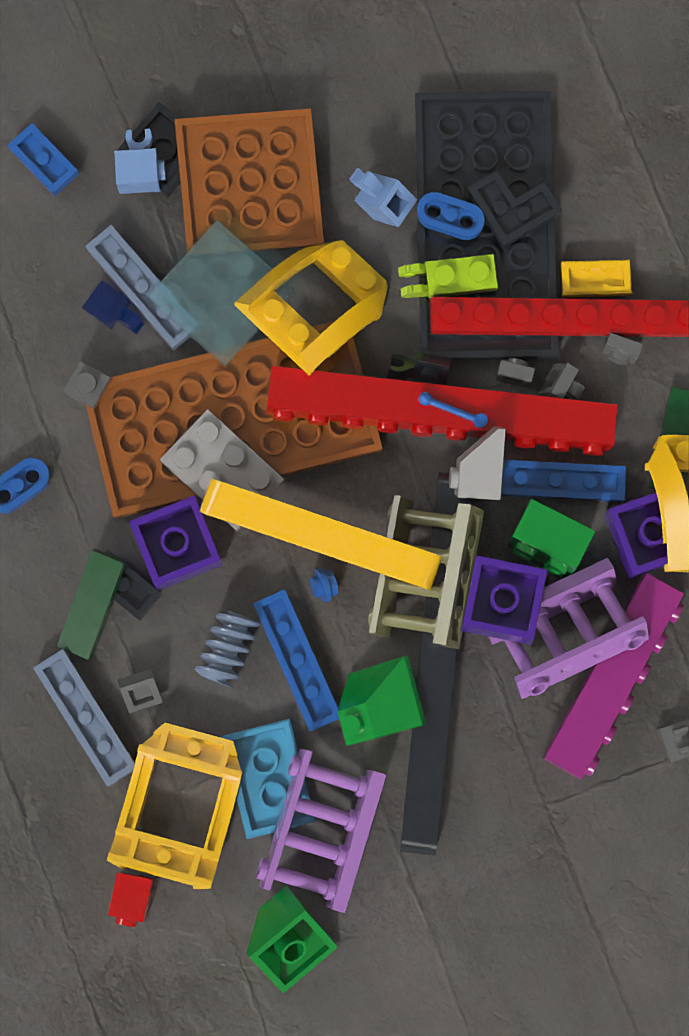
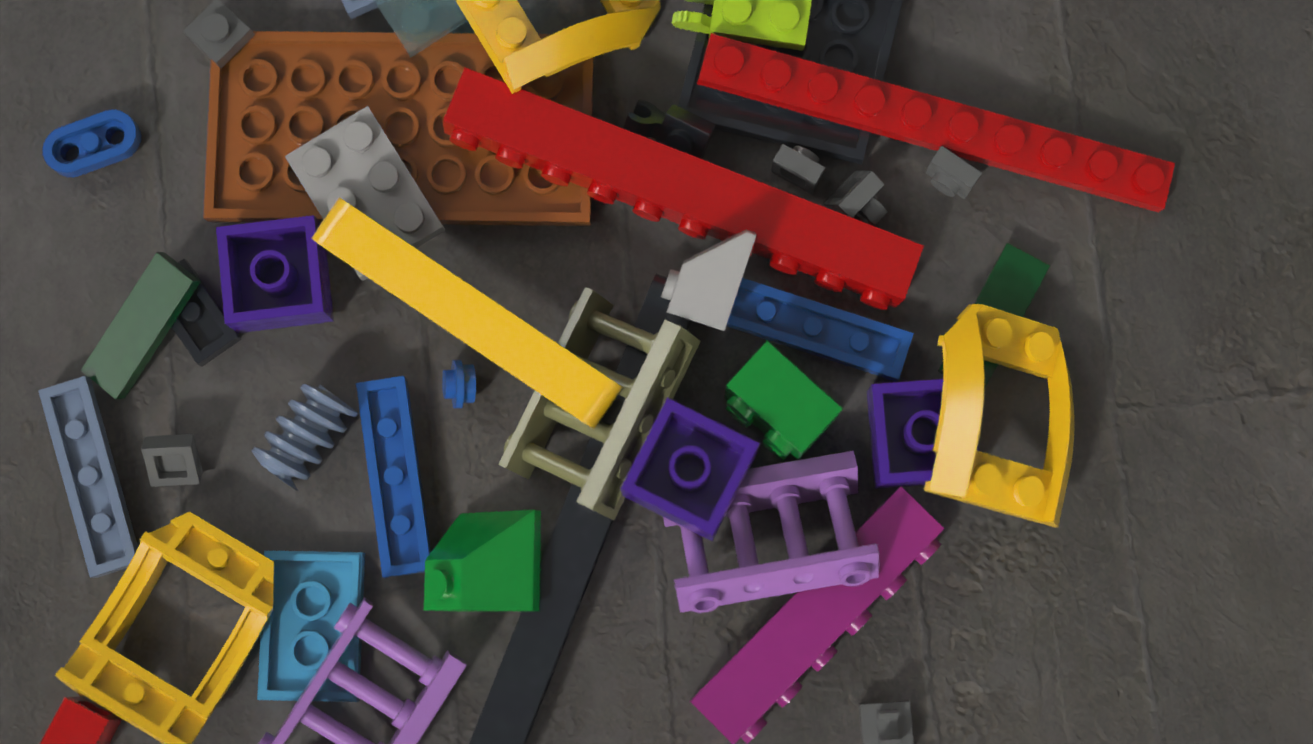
camera: 20 degrees right, 0 degrees up
blue hinge [418,392,488,428] -> none
yellow plate [560,260,632,298] -> none

